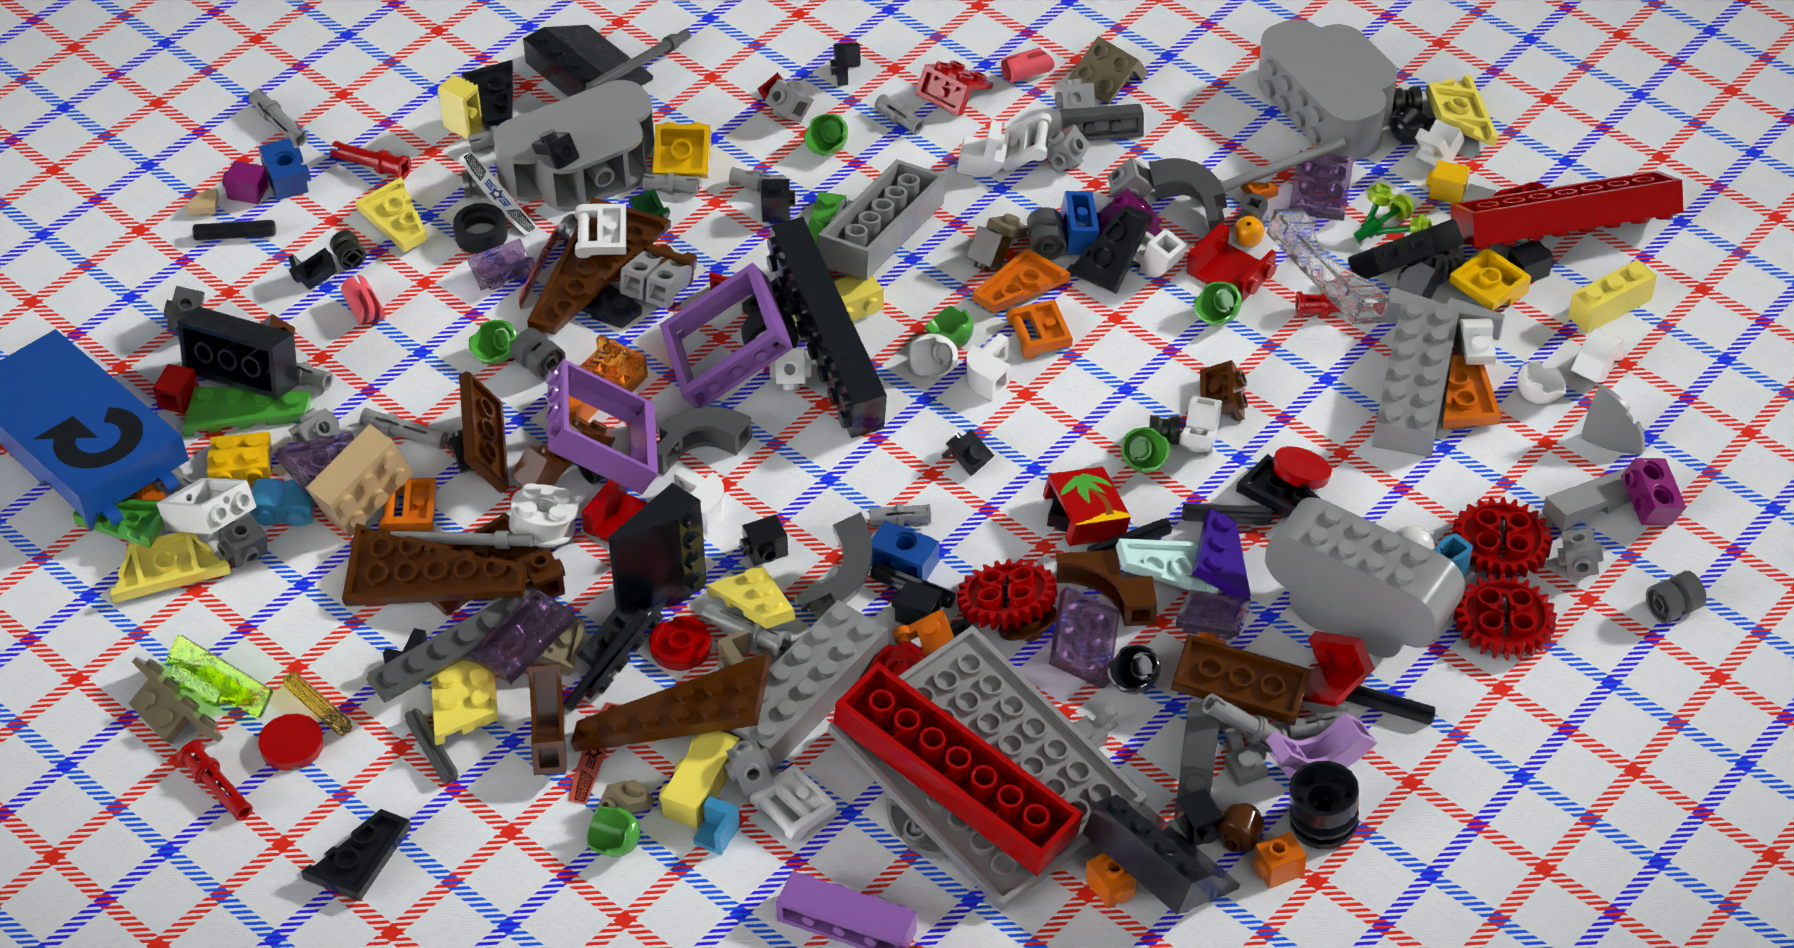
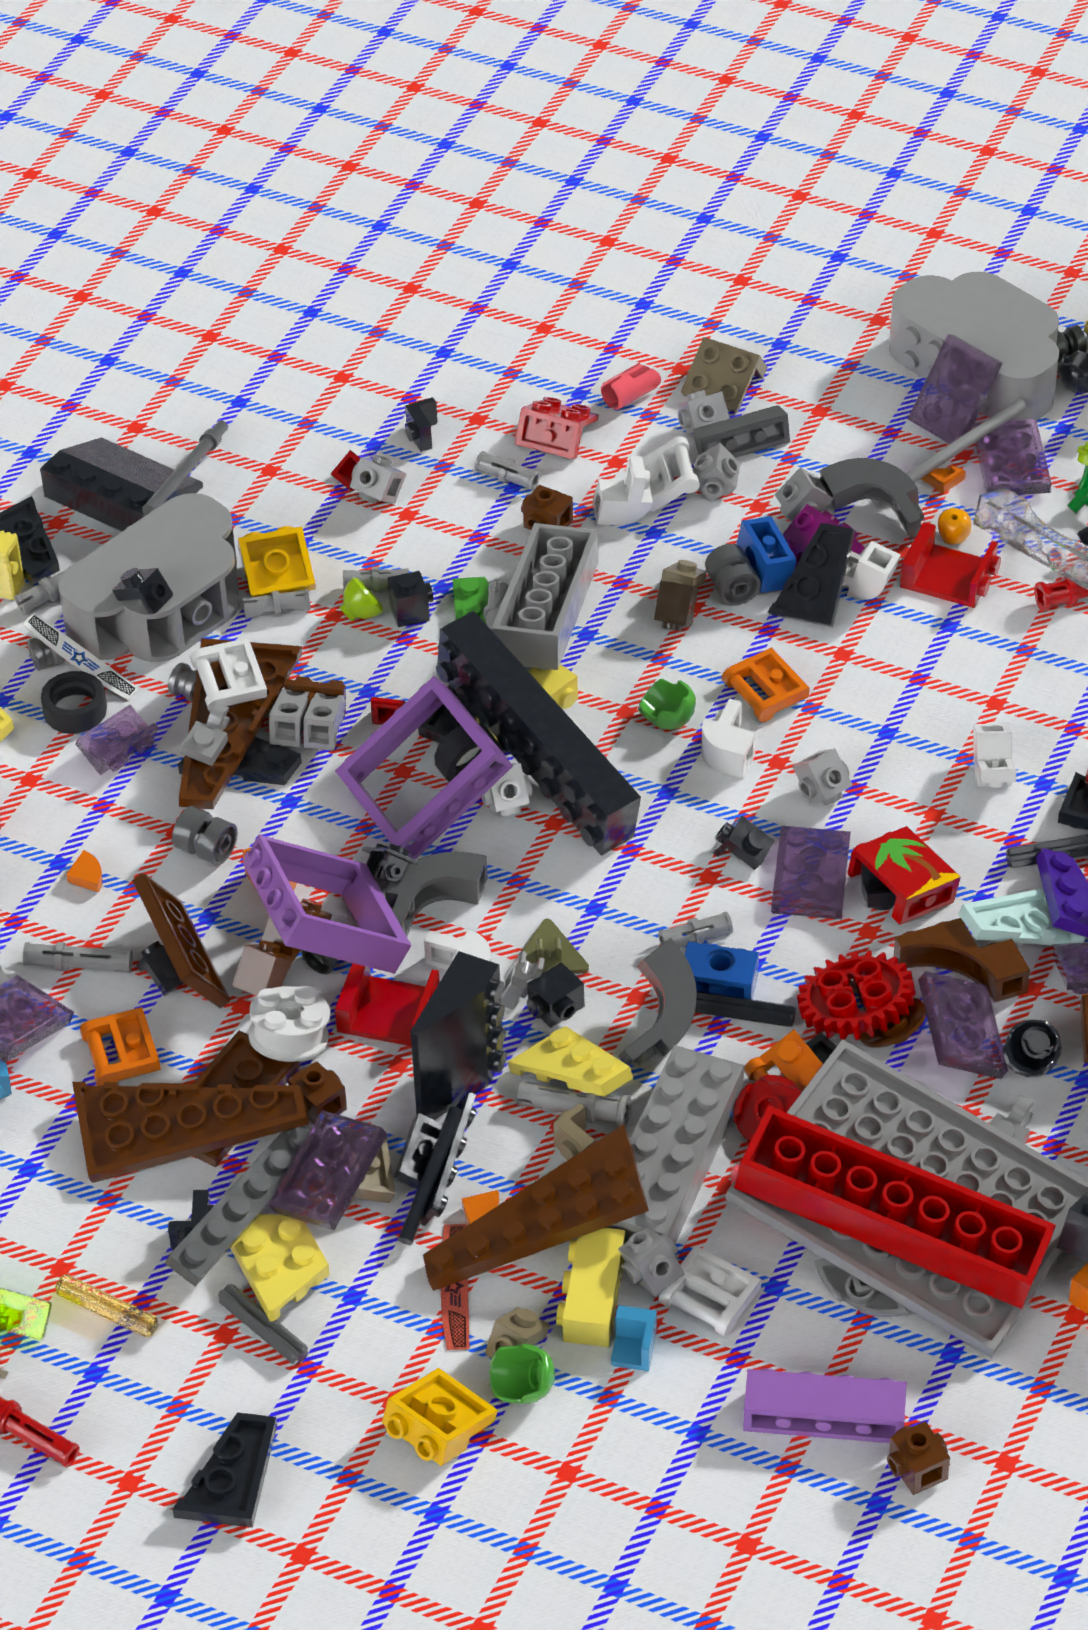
camera: 15 degrees left, 0 degrees up
red tile [258,713,324,771] -> none
tan brick [306,424,413,537] -> none
light grey bar [390,530,534,549] -> none
bright green hair [469,320,518,365] -> none
clear red sticker [519,224,559,310] -> none
reddish brown arch [528,662,567,775] -> none
clear orange bracket [580,334,648,392] -> none
dark green bracket [628,189,670,219] -> none
red tile [649,616,712,671] -> none
bright green hair [804,114,848,156] -> none
black brick [892,579,942,625] -> none
white hair [907,334,958,378] -> none
orange wing [972,248,1071,314] -> none
black axle [1087,519,1172,552] -> none
bright green hair [1121,427,1170,474] -> none
pearl dark grey wheel [1149,415,1180,445] -> none
bright green hair [1193,282,1242,327] -> none
reddish brown bracket [1200,360,1248,421] -> none
flat silver wheel [1239,193,1268,225] -> none
none -> orange tile [66,850,103,892]
none -> light grey plate [181,703,230,766]
none -> lime brick [339,577,384,621]
none -> black hinge [362,843,419,882]
none -> yellow plate [382,1368,498,1466]
none -> orange tile [462,1190,500,1225]
none -> light grey plate [501,951,545,1009]
none -> olive piece [510,919,589,974]
none -> reddish brown brick [521,484,573,530]
none -> clear purple plate [771,826,851,919]
none -> light grey brick [792,748,853,805]
none -> clear purple plate [908,334,1003,444]

